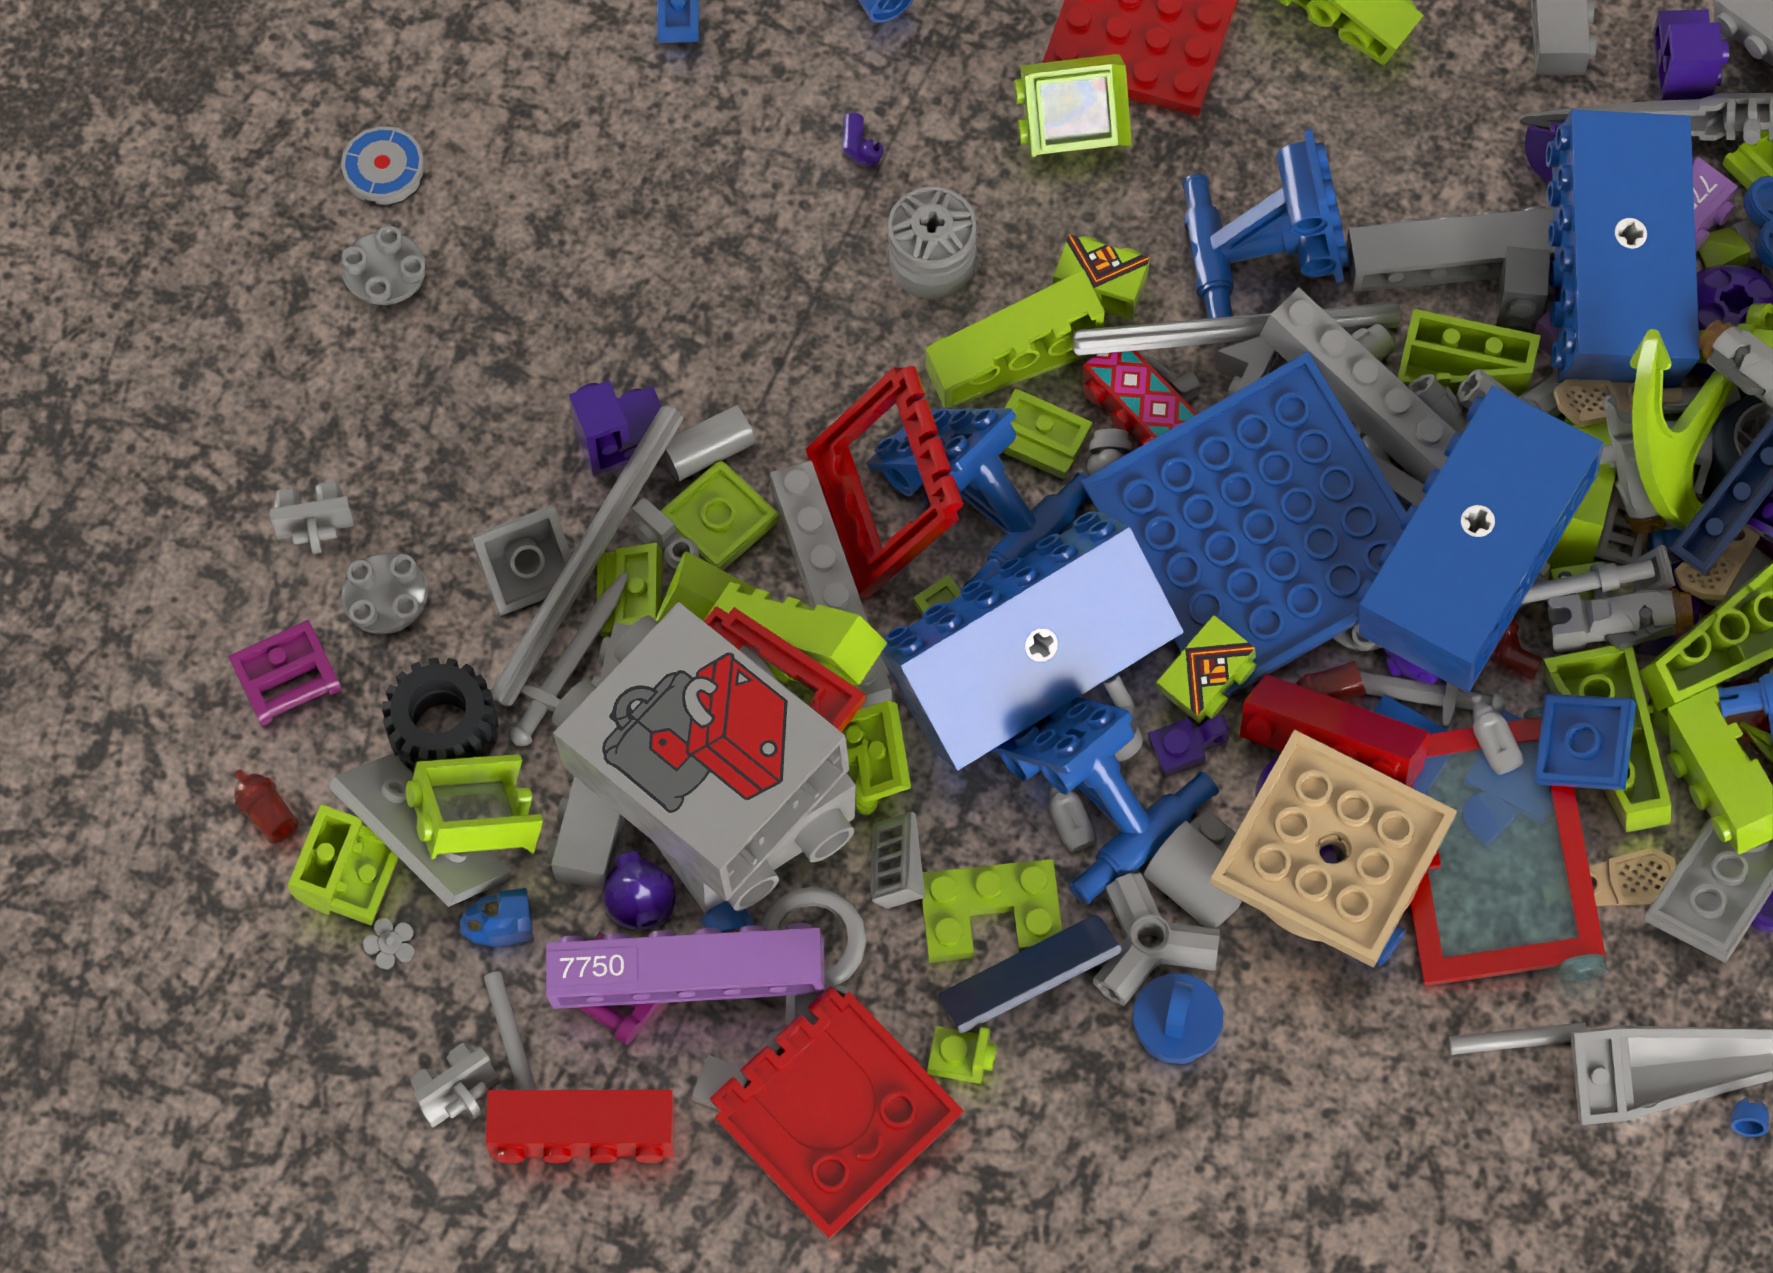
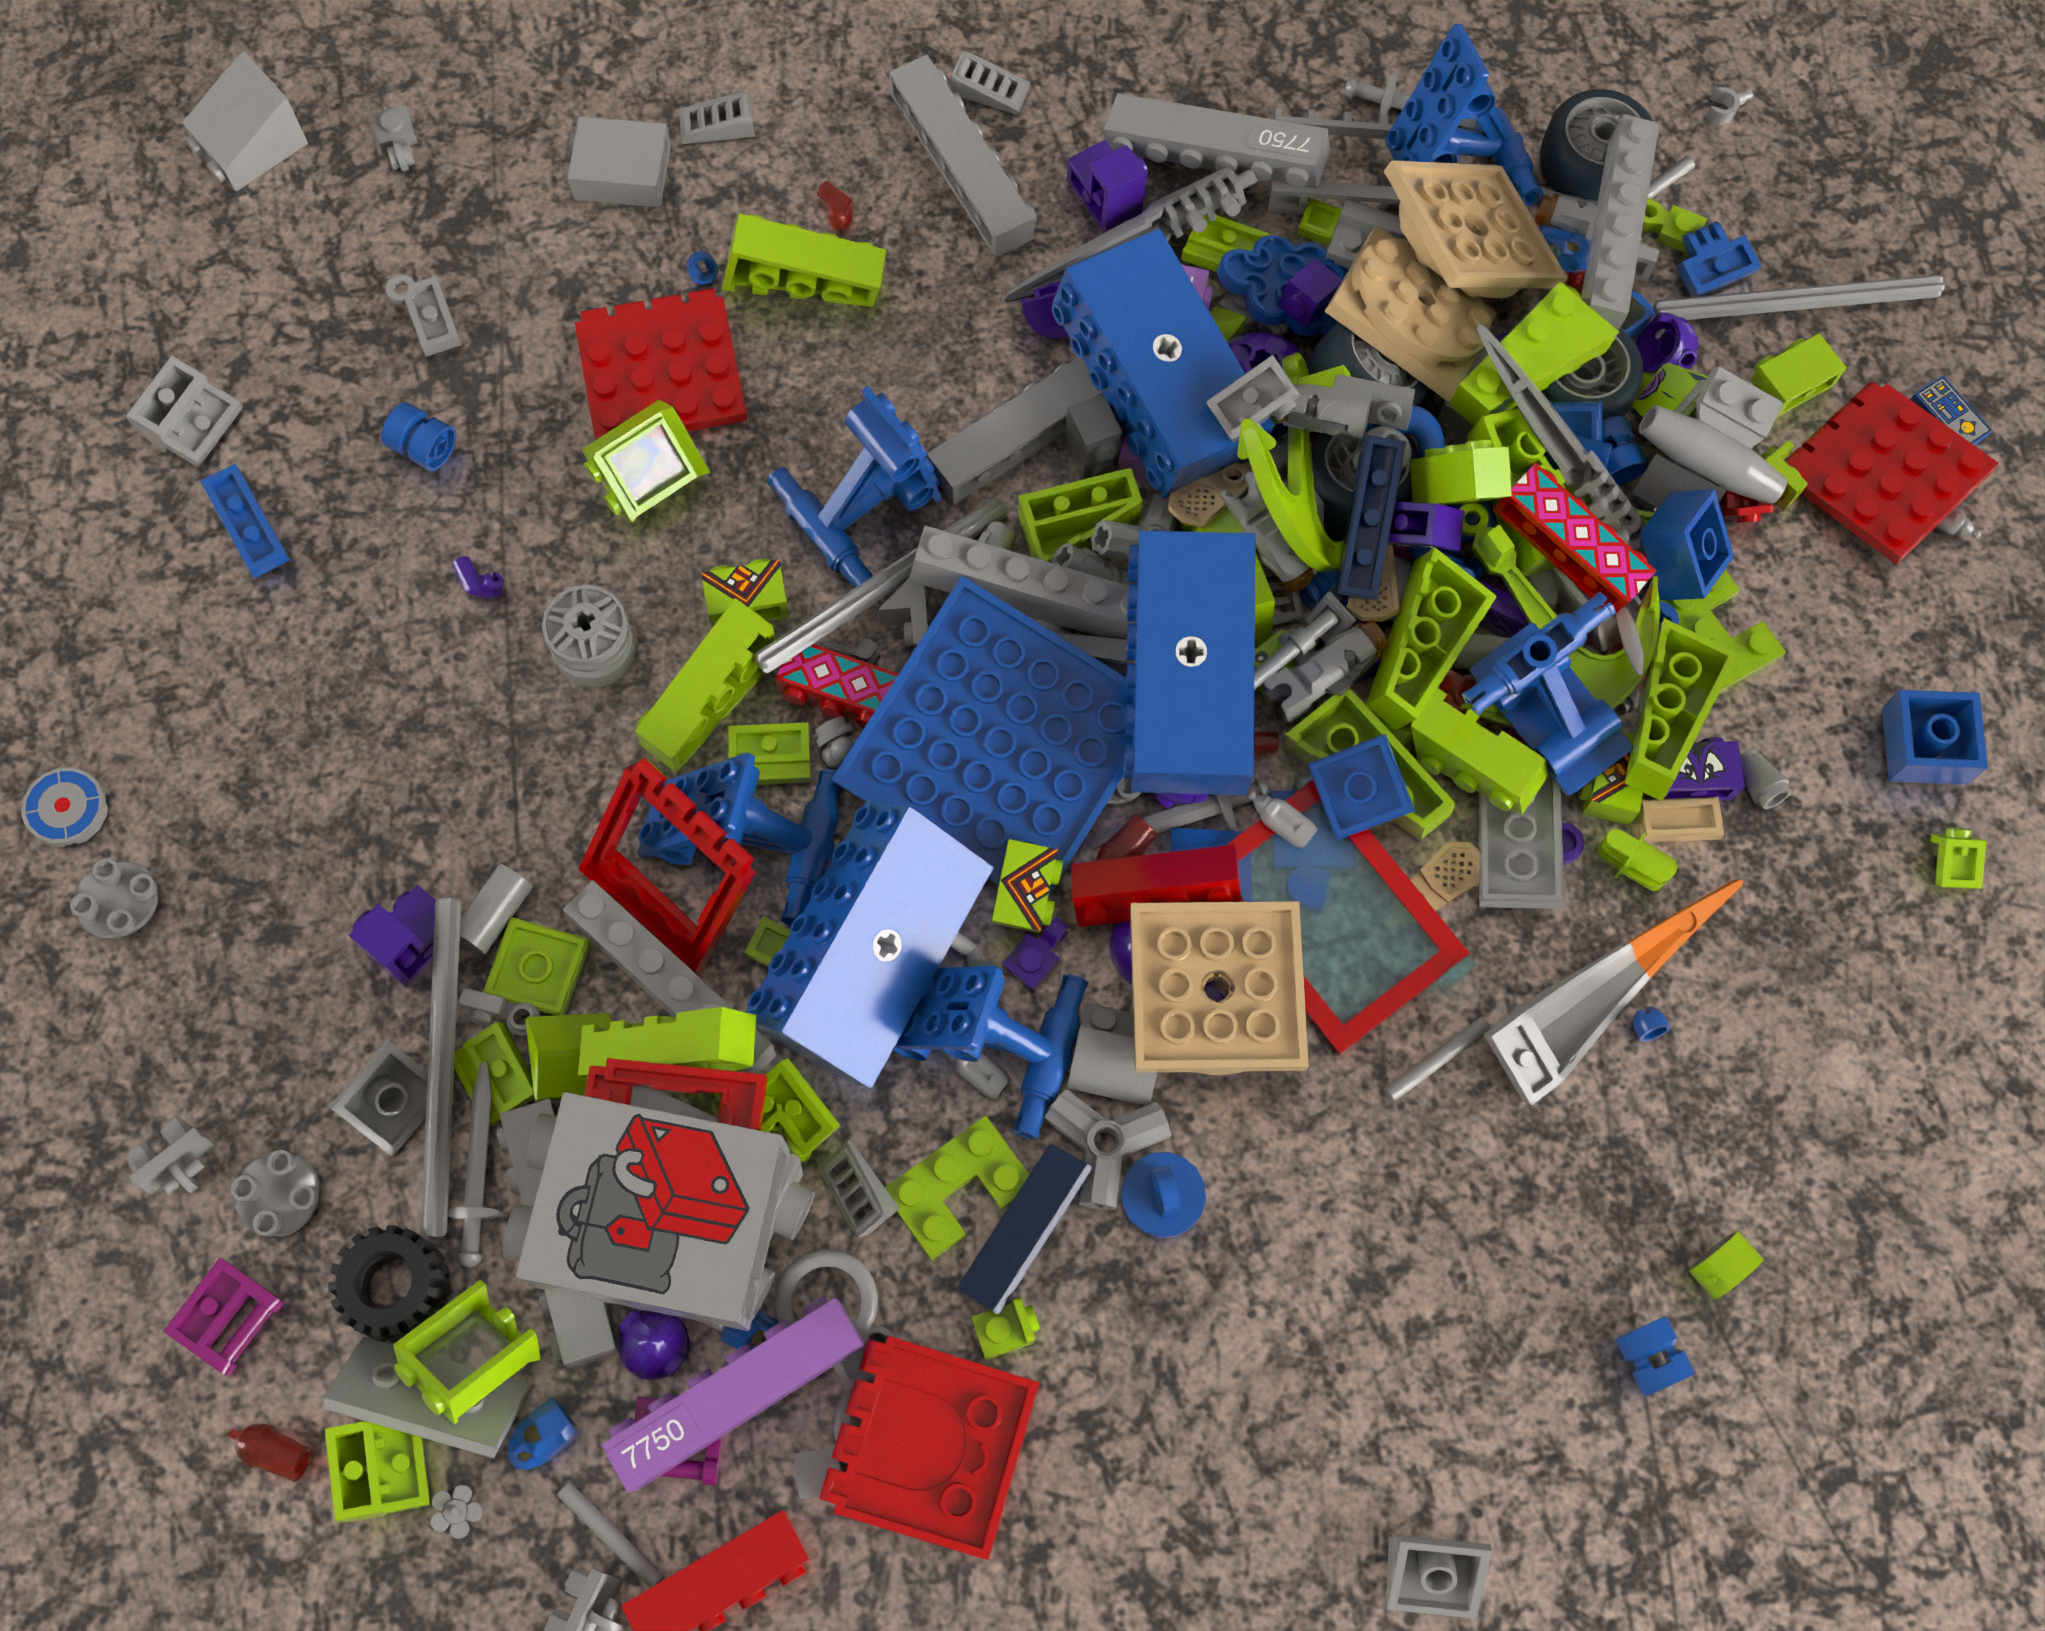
camera: 35 degrees left, 5 degrees up
none -> light grey bracket [1206,355,1300,443]

